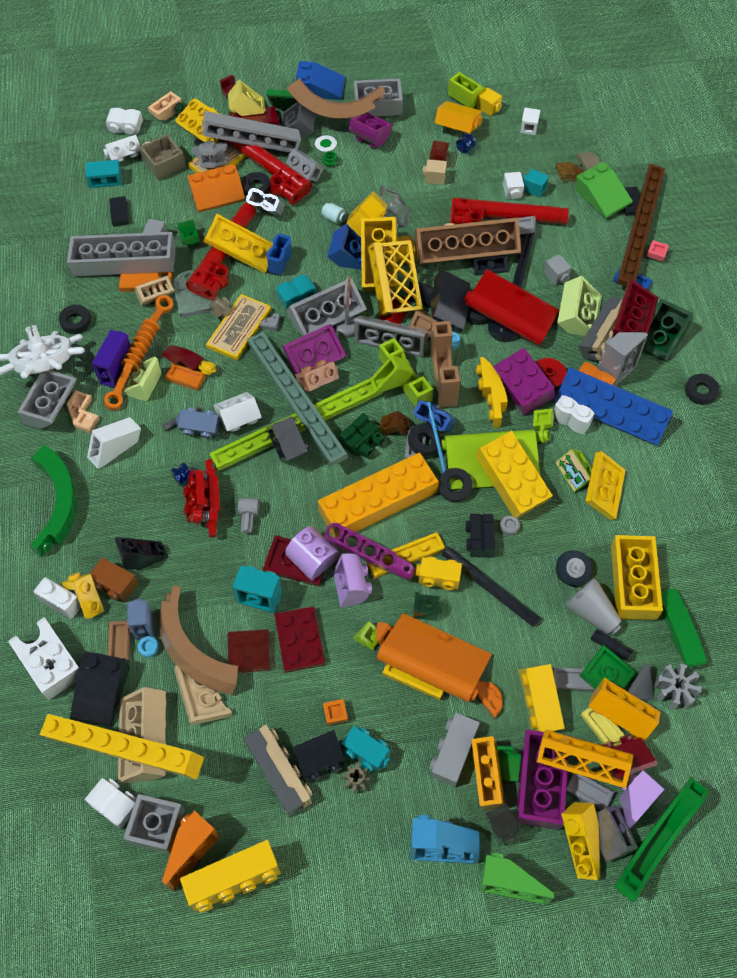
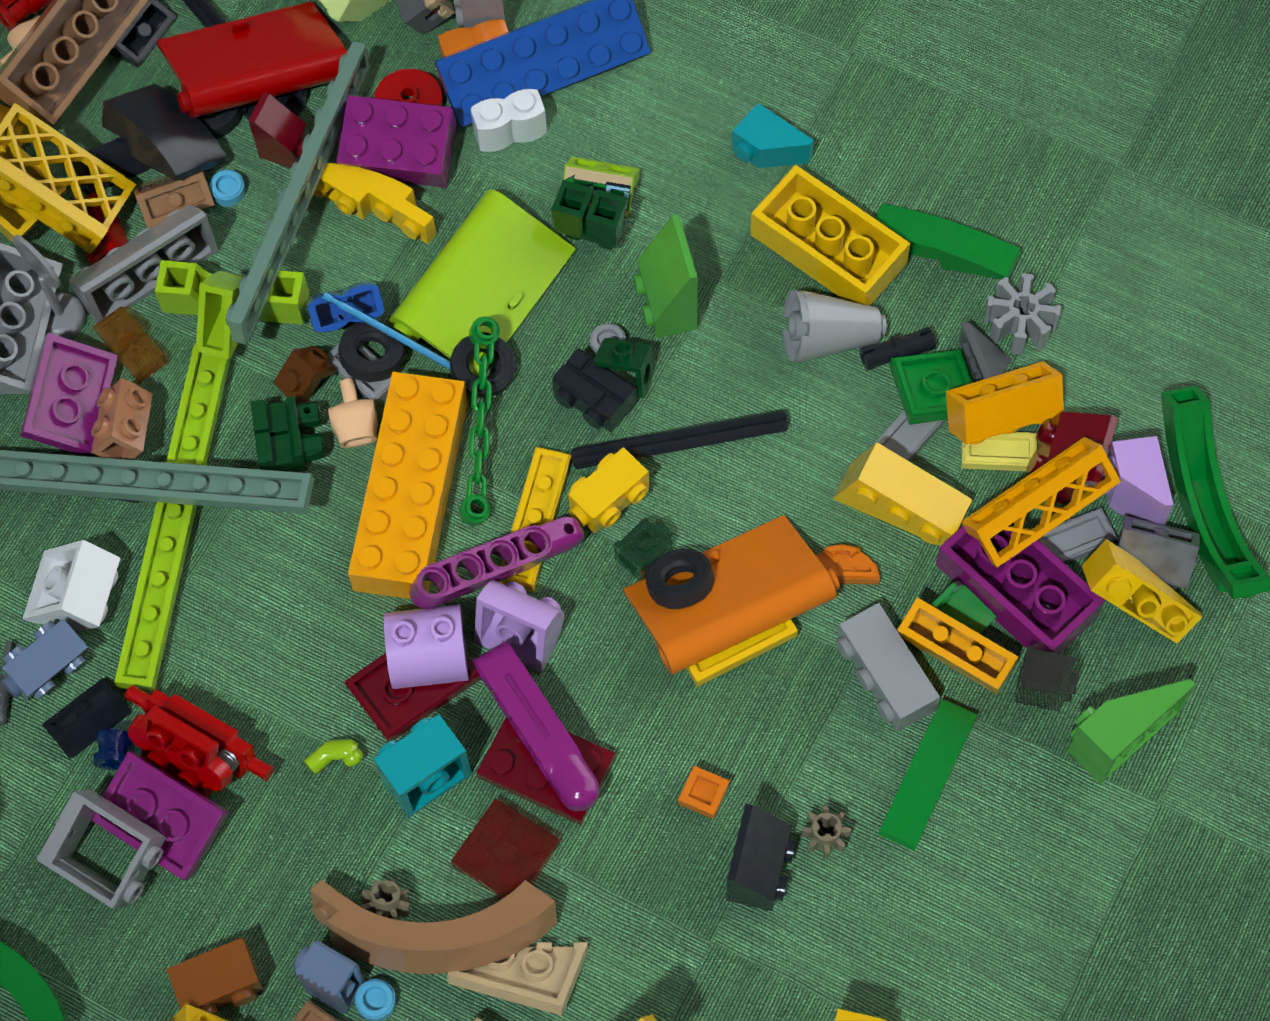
camera: 50 degrees left, 5 degrees up
black slope [115,537,168,570] -> none
light grey axle [238,498,260,534] -> none
piece [244,725,313,817] -> none
black container [266,416,309,462] -> none
teal brick [341,726,391,773] -> none
lime slope [353,621,378,650] -> none
orange slope [376,622,393,646] -> none
dark azure brick [410,815,479,864] -> none
medium nougat arch [430,321,460,408] -> none
yellow brick [475,431,553,518] -> none
lime plate [533,408,554,443] -> none
black wheel [556,550,592,586] -> none
yellow plate [585,451,625,520] -> none
none -> light grey window [37,790,166,909]
none -> black slope [42,678,131,759]
none -> clear orange slope [92,306,168,383]
none -> magenta plate [92,751,228,880]
none -> sand green plate [226,41,370,345]
none -> dark red slope [248,92,309,169]
none -> lime arm [303,739,363,775]
none -> light nougat piece [328,378,378,448]
none -> dark tan gear [362,879,409,920]
none -> green piece [459,316,500,526]
none -> magenta piece [473,641,600,811]
none -> dark green hips [551,180,628,250]
none -> dark green bracket [594,338,653,398]
none -> bright green slope [633,214,698,339]
none -> black tyre [645,549,715,609]
none -> teal slope [731,103,814,168]
none -> green slope [878,699,978,851]

